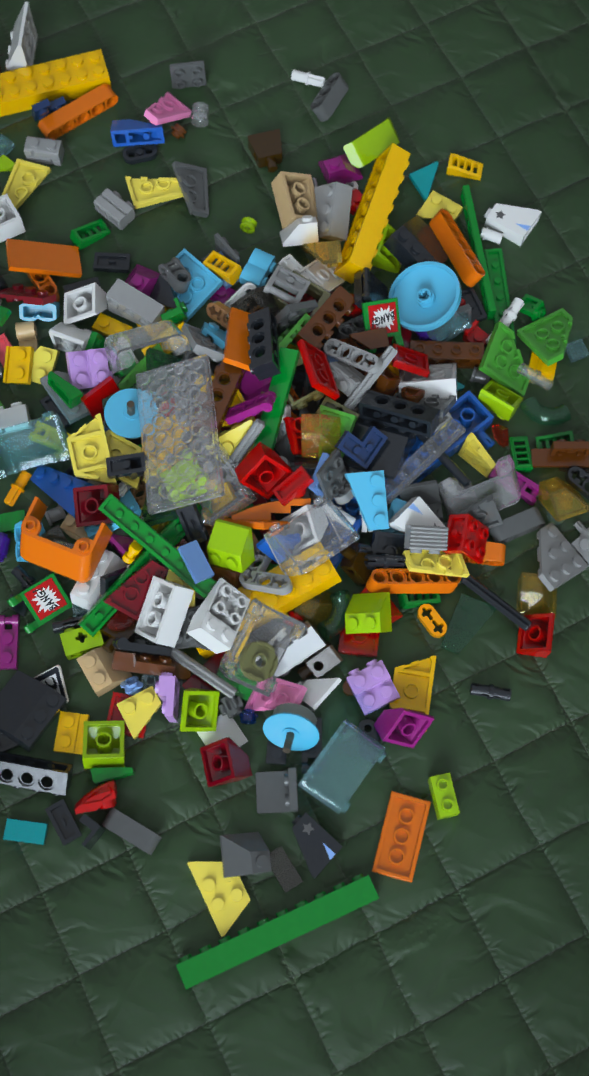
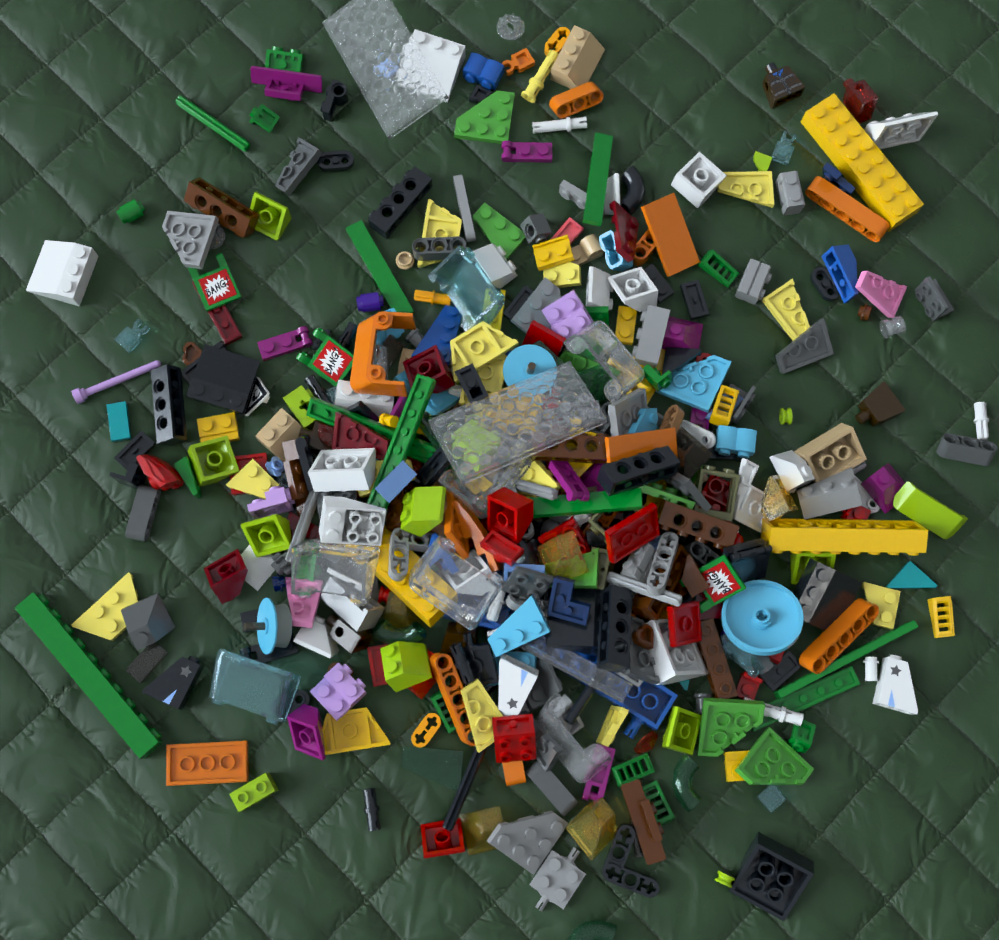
camera: 70 degrees right, 5 degrees up
green slope [48,371,83,409] -> none
dark grey piece [158,257,191,294] -> none
olive tile [239,641,278,682] -> none
dark grey bracket [256,768,298,814] -> none
light grey plate [263,265,311,304] -> none
light grey brick [404,525,449,554] -> none
clear pin [517,363,553,391] -> none

